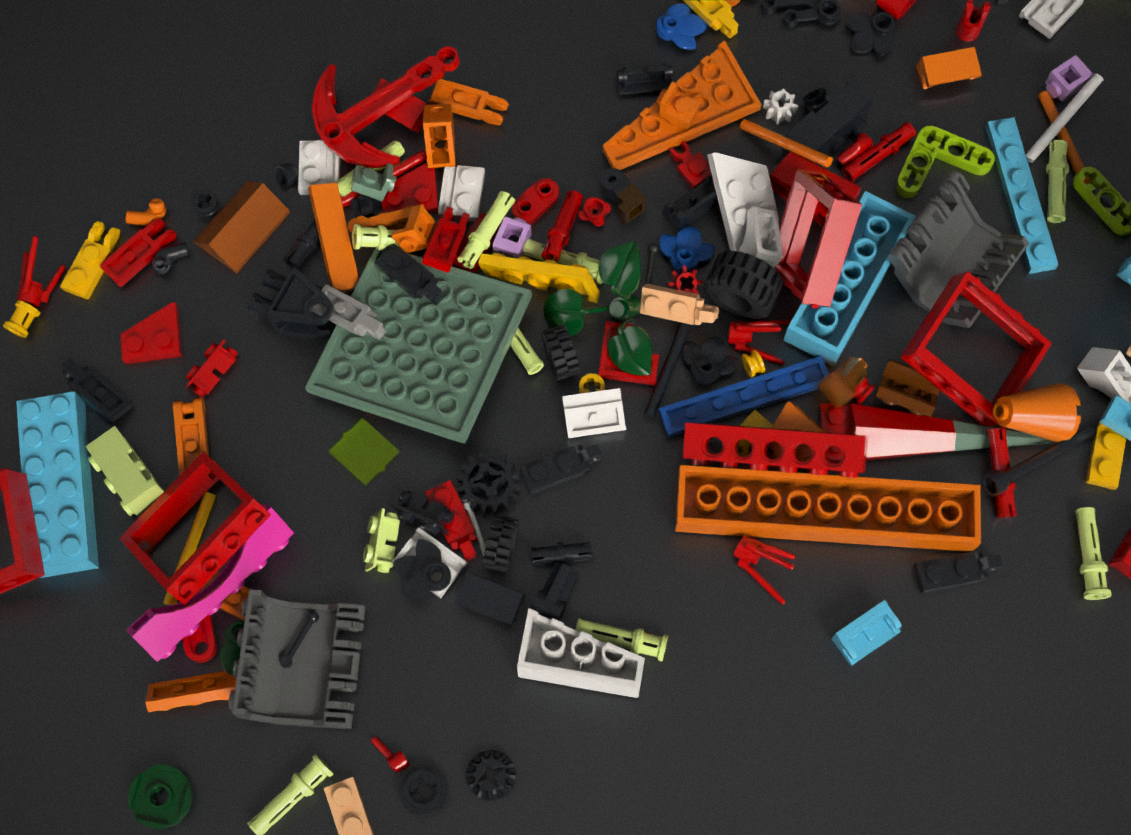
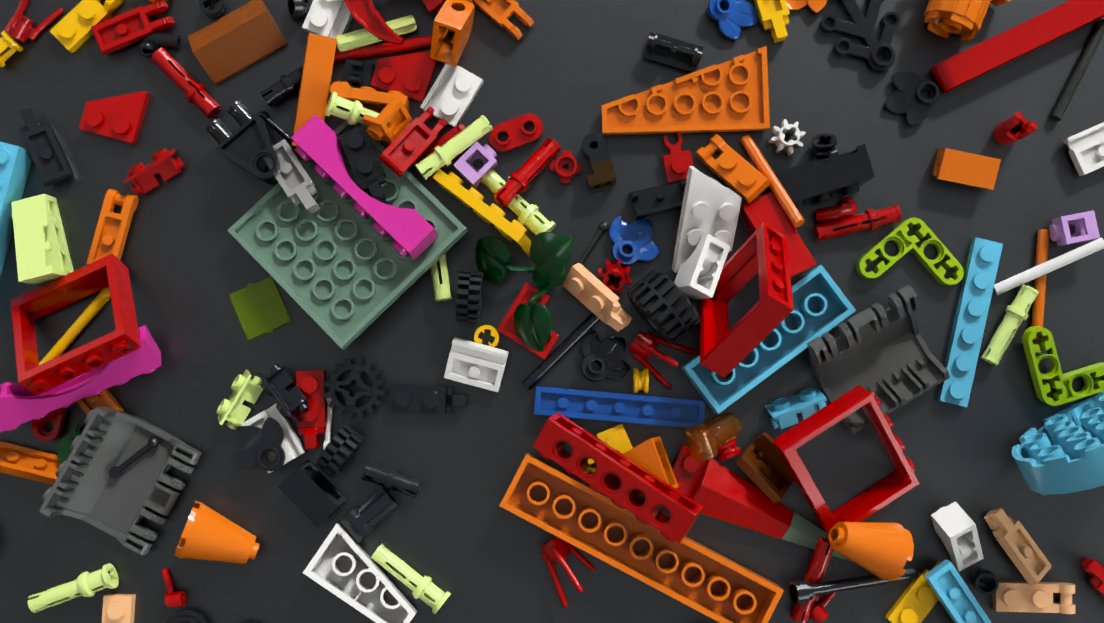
camera: 20 degrees right, 15 degrees up
sand green bracket [351,163,396,201] -> none
orange bracket [657,81,701,129] -> none
none -> red pin [151,48,221,119]
none -> orange cone [174,501,260,564]
none -> dark pink arch [291,114,439,260]
none -> orange plate [695,134,770,203]
none -> medium azure hinge [764,387,827,430]
none -> red hand [809,592,837,623]

